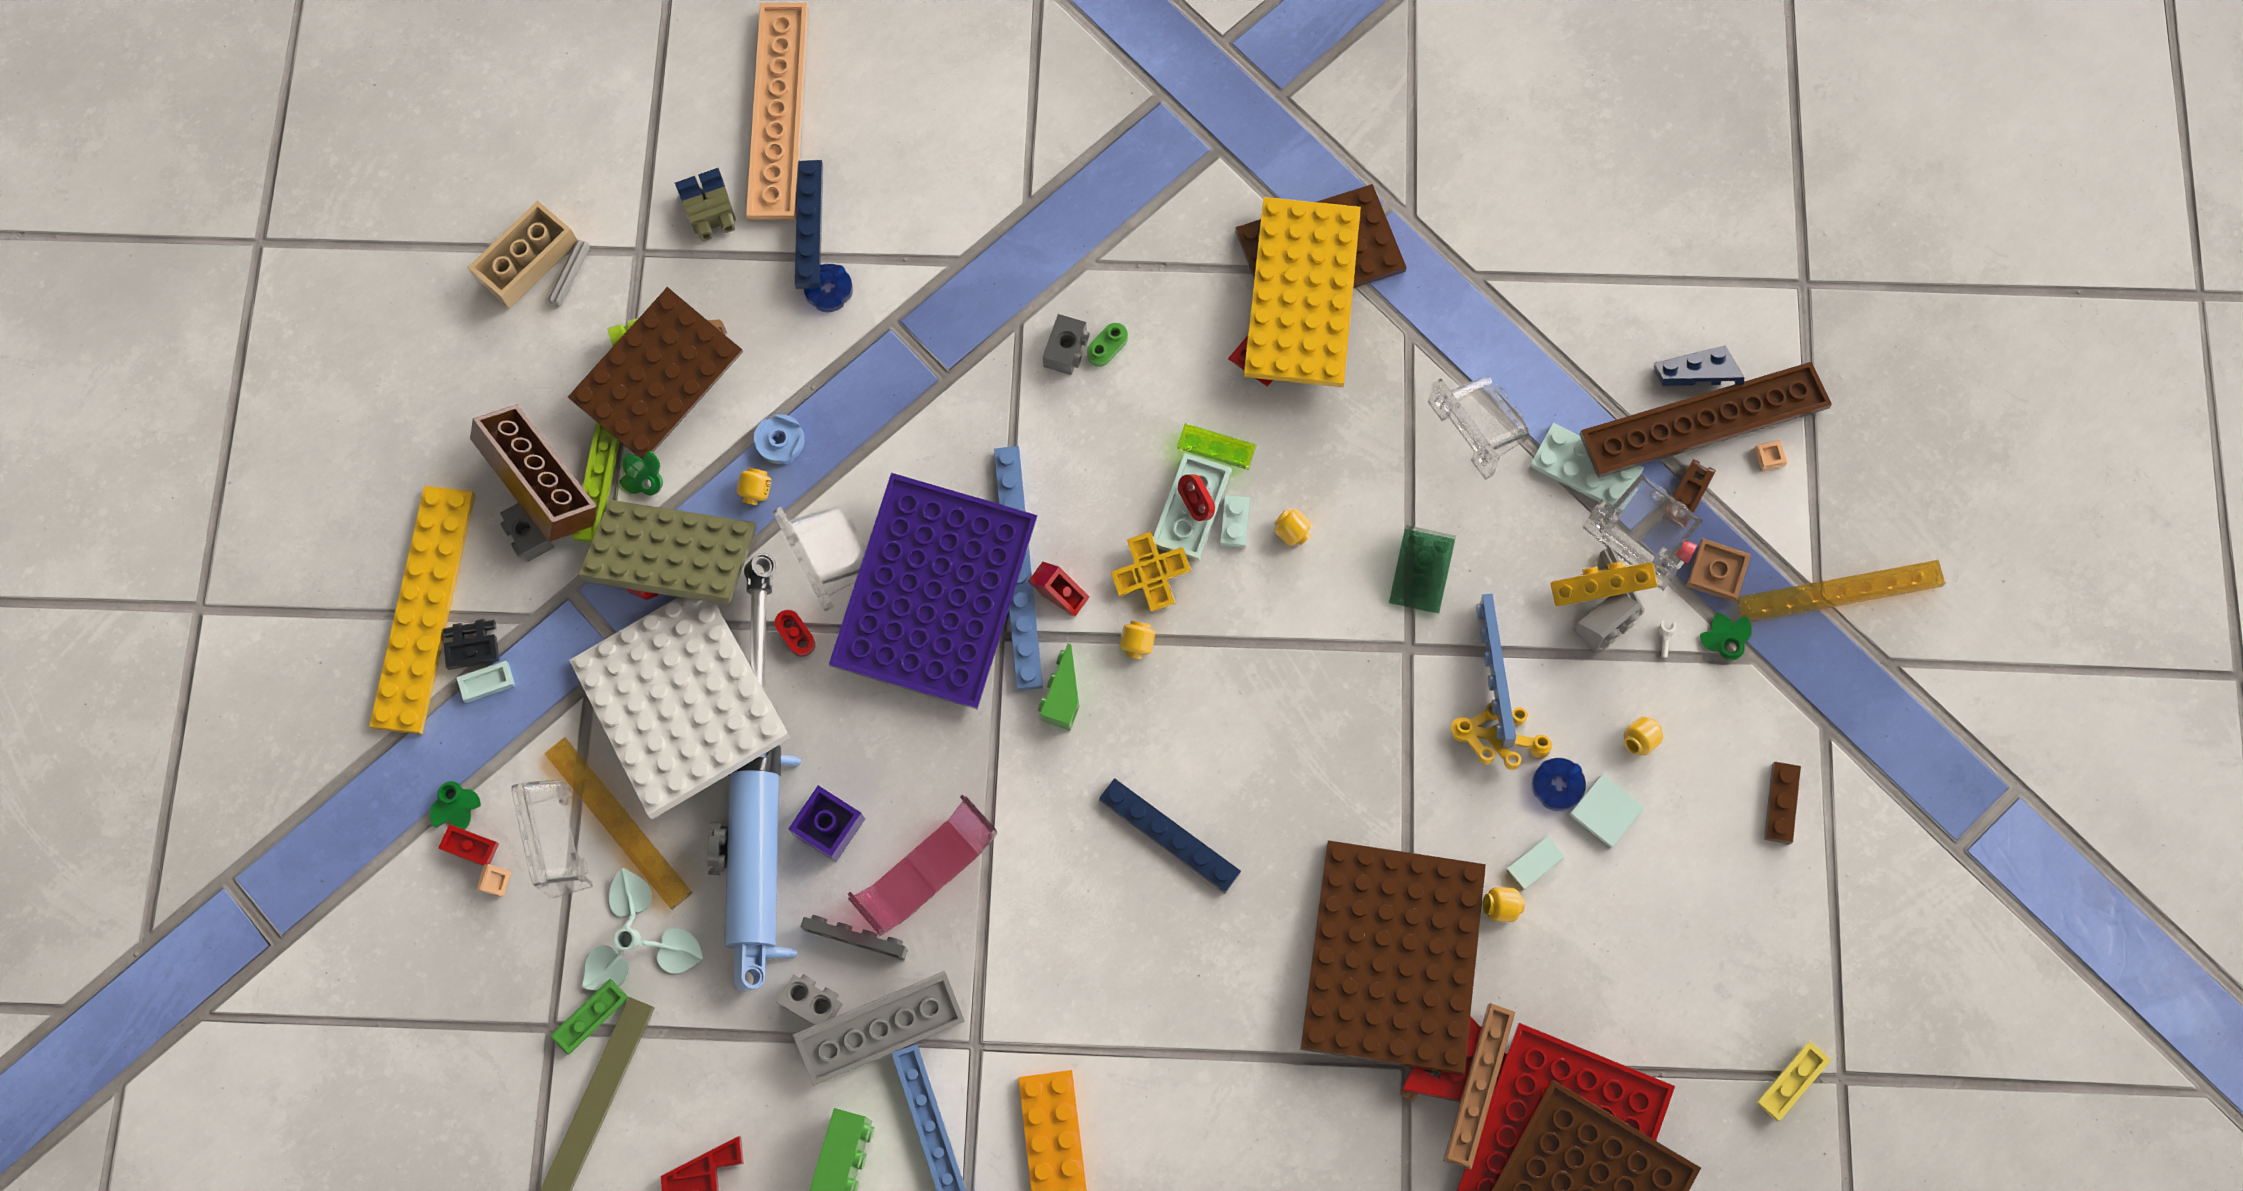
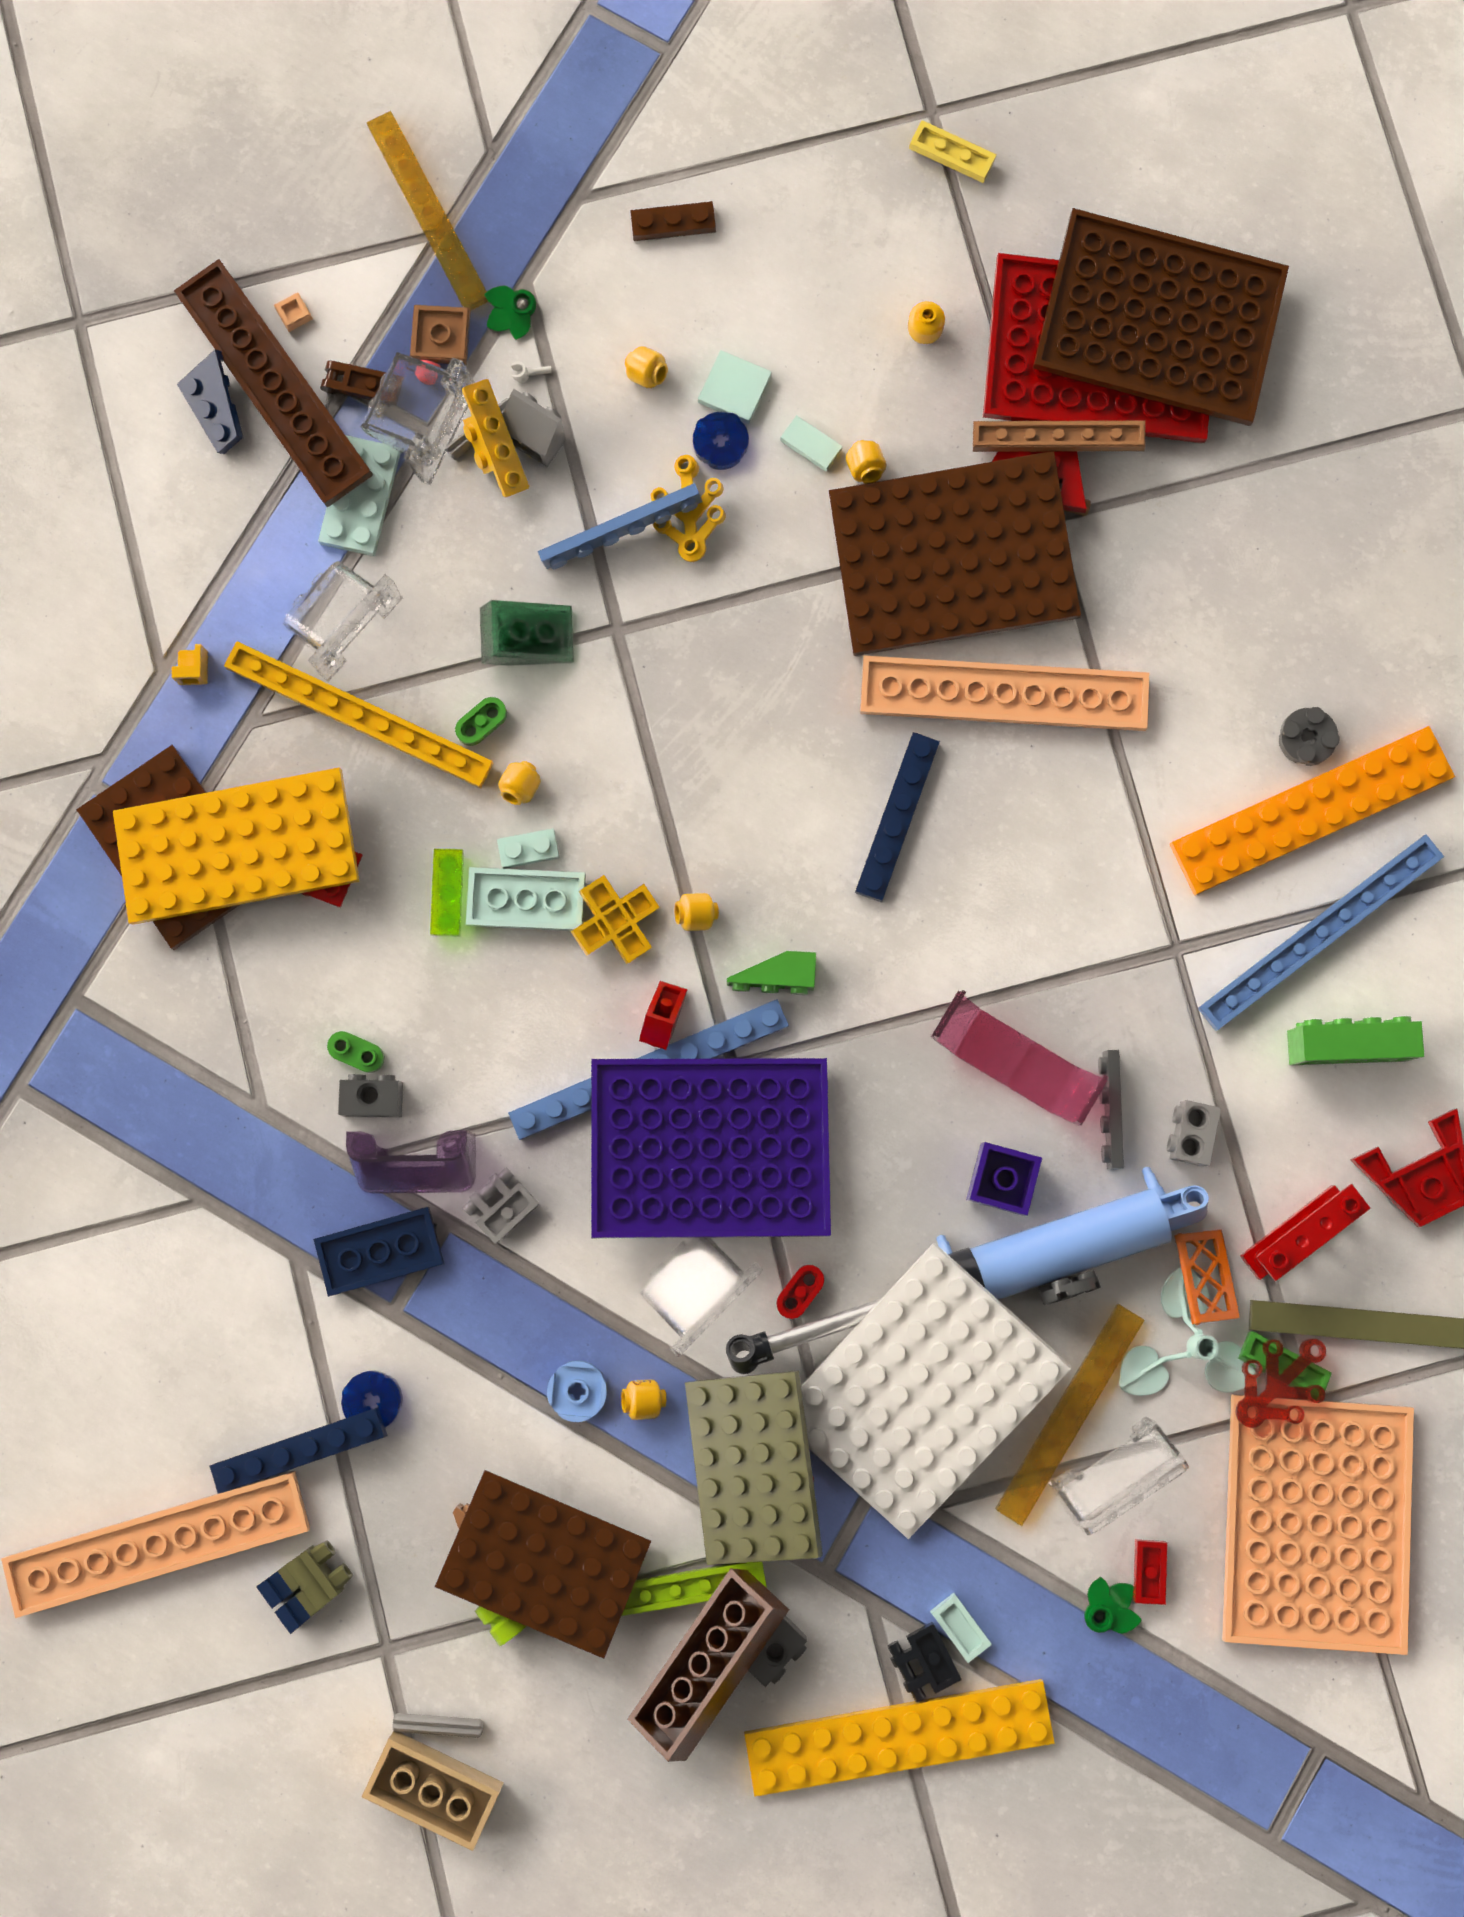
camera: 110 degrees left, 10 degrees up
light nougat tile [476,864,511,897] -> none
green plate [619,451,663,496] -> none
light grey plate [793,971,965,1086] -> none
red plate [1178,474,1215,521] -> none
none -> yellow panel [172,644,208,685]
none -> yellow plate [224,641,494,788]
none -> dark blue plate [313,1207,444,1297]
none -> clear purple windscreen [346,1130,476,1193]
none -> bright green plate [455,697,507,746]
none -> light grey plate [462,1167,540,1244]
none -> light nougat plate [860,656,1149,731]
none -> yellow head [908,301,945,344]
none -> orange window [1174,1229,1240,1325]
none -> light nougat plate [1222,1394,1414,1655]
none -> clear red plant [1235,1339,1326,1428]
none -> red fence [1240,1184,1371,1281]

